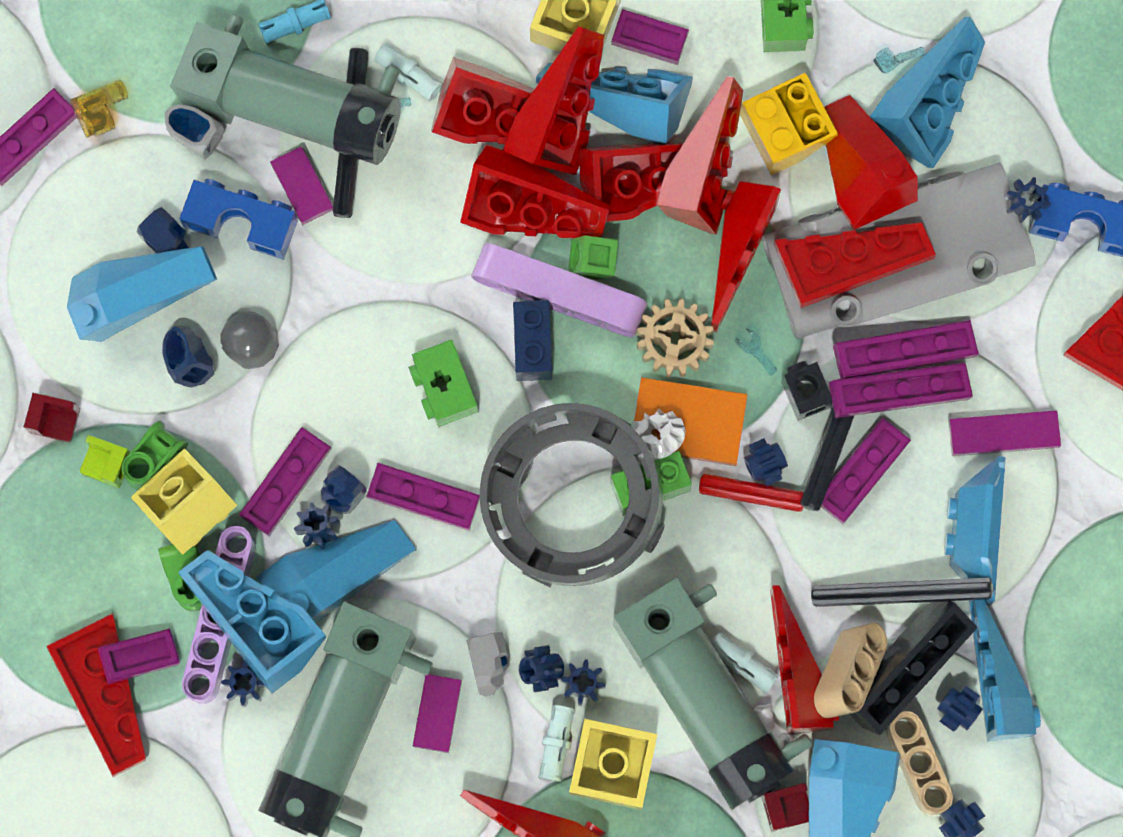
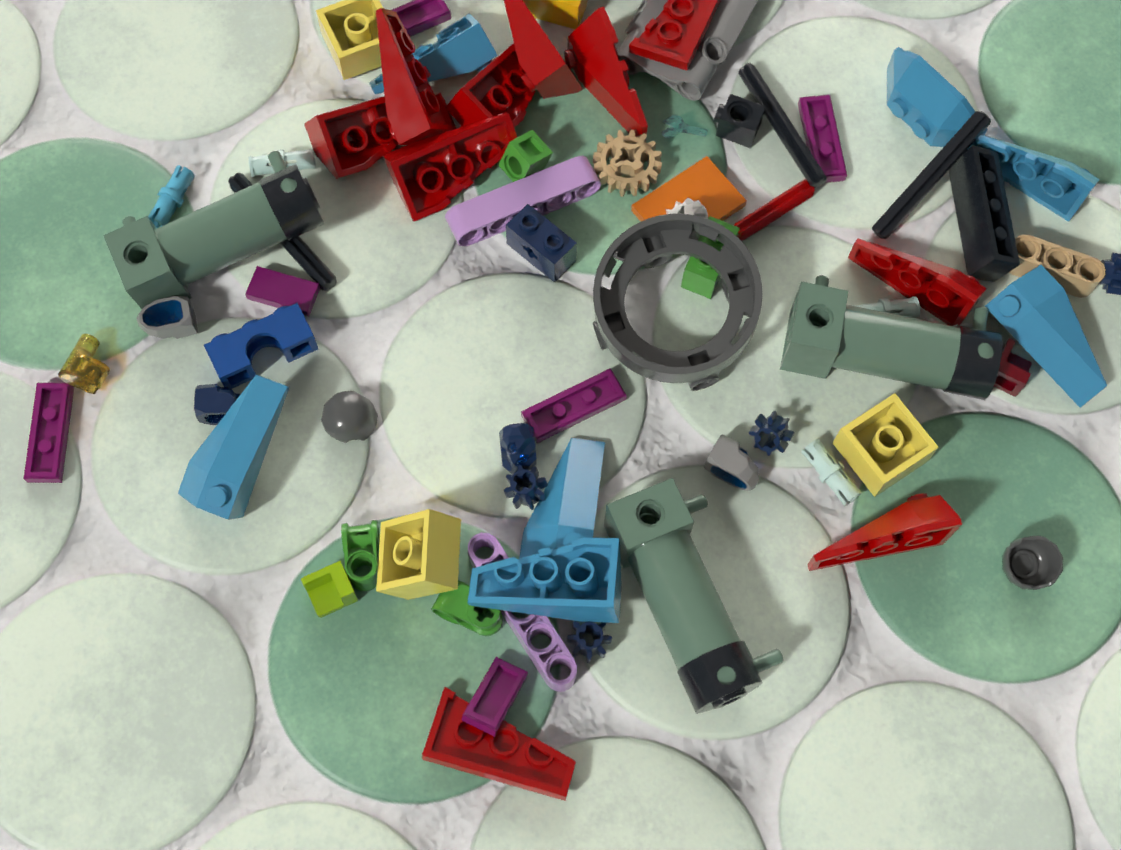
camera: 50 degrees left, 10 degrees down
dark red panel [23,393,81,443] -> none
dark blue rock [162,326,214,388] -> none
magenta tile [239,427,332,537] -> none
bright green brick [408,340,478,427] -> none
magenta tile [412,674,462,753] -> none
dark blue gear [560,659,606,706] -> none
dark blue gear [743,438,788,486] -> none
tan beam [814,623,887,718] -> none
magenta tile [829,363,973,418] -> none
magenta tile [833,320,979,379] -> none
dark blue gear [937,686,983,732] -> none
magenta tile [948,410,1061,456] -> none

